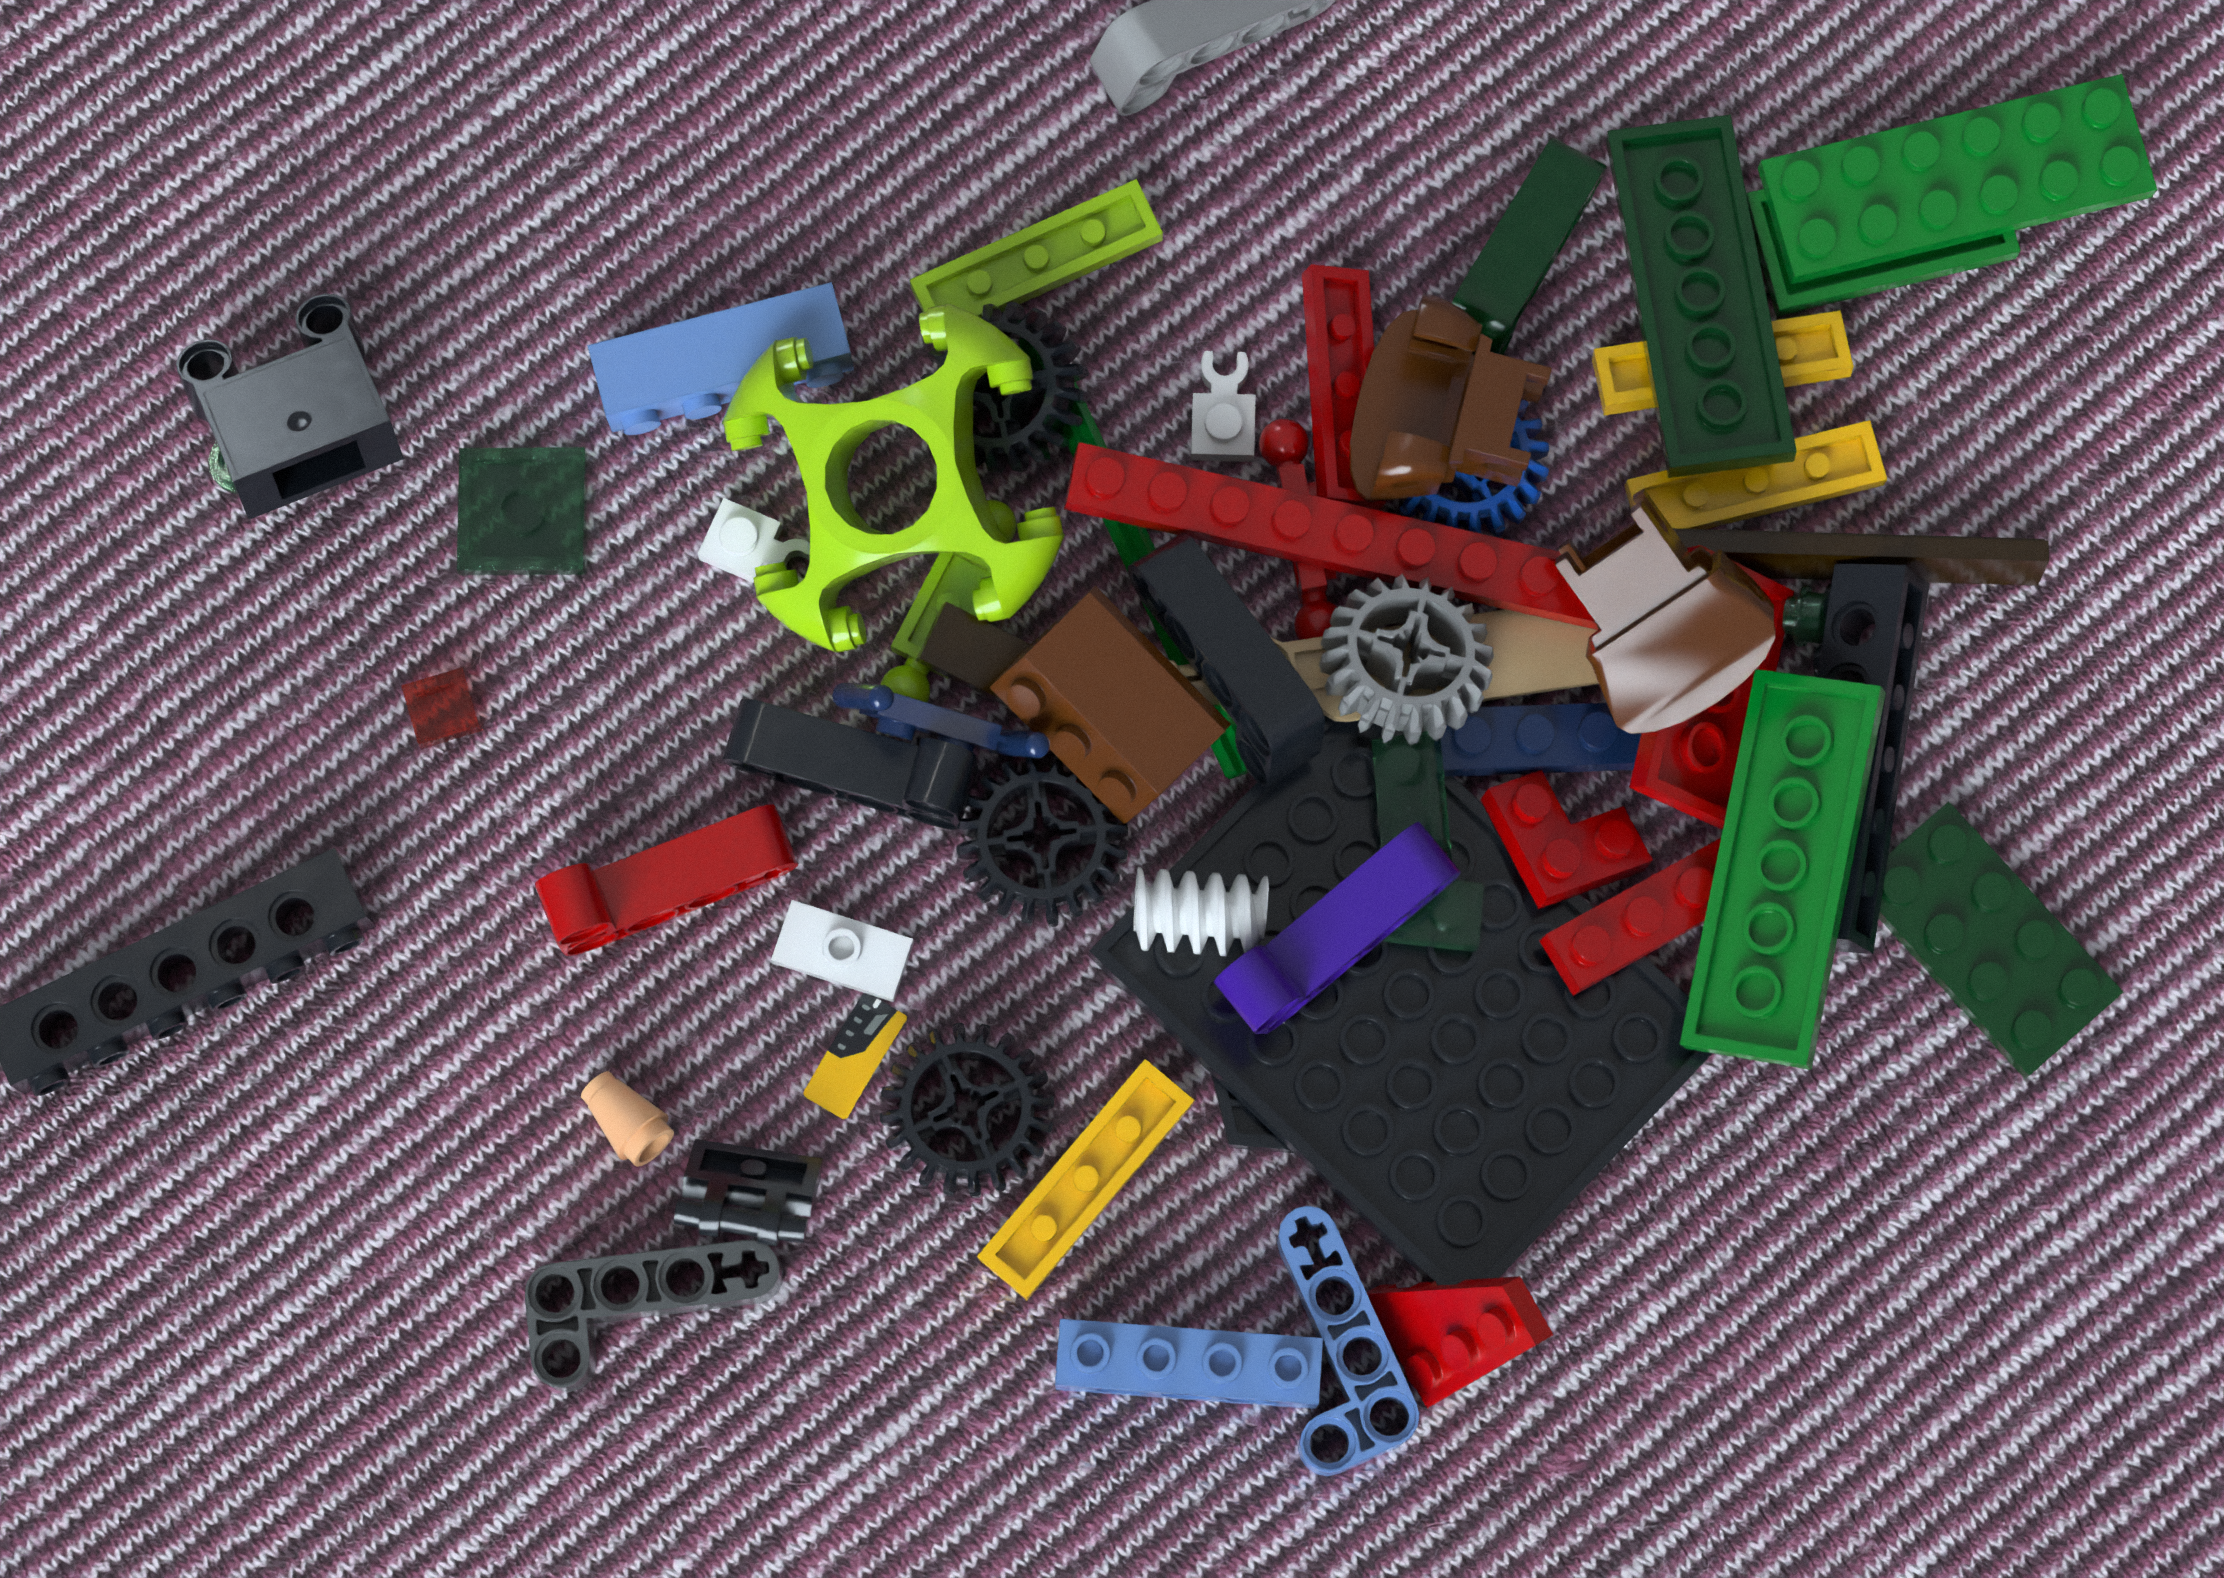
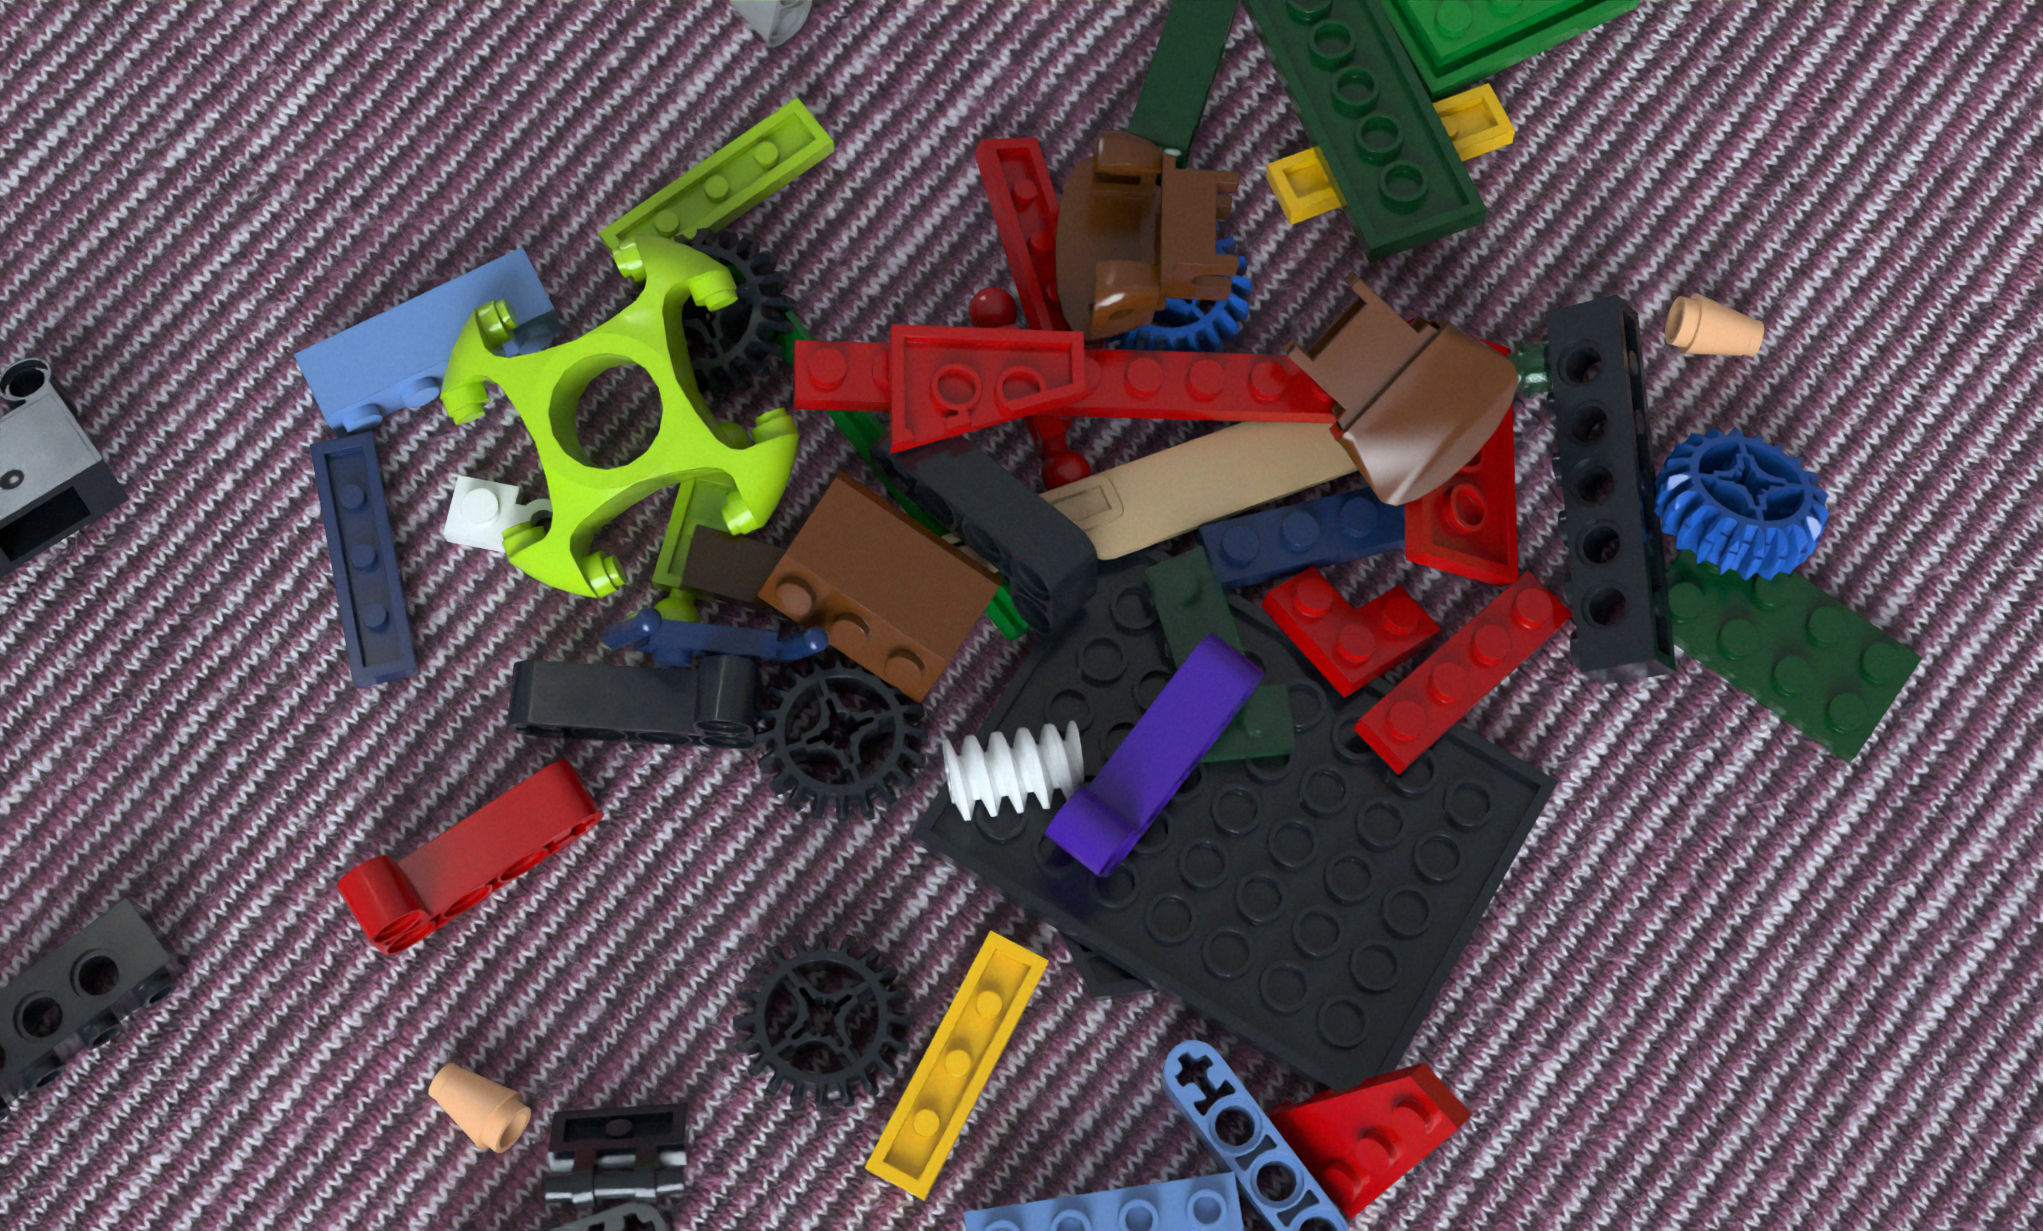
camera: 15 degrees left, 5 degrees down
clear red tile [401,667,482,749] -> none
clear green tile [457,447,587,575] -> none
white plate [771,900,914,1002] -> none
yellow sticker [803,993,907,1119] -> none
white plate [1191,351,1256,462] -> none
light grey gear [1319,573,1494,746] -> none
yellow plate [1624,420,1887,529] -> none
dark brown tile [1673,528,2049,586] -> none
green plate [1680,669,1886,1070] -> none
none -> dark blue plate [310,431,421,688]
none -> red wing [889,324,1086,454]
none -> blue gear [1653,427,1830,581]
none -> light nougat cone [1665,293,1764,357]

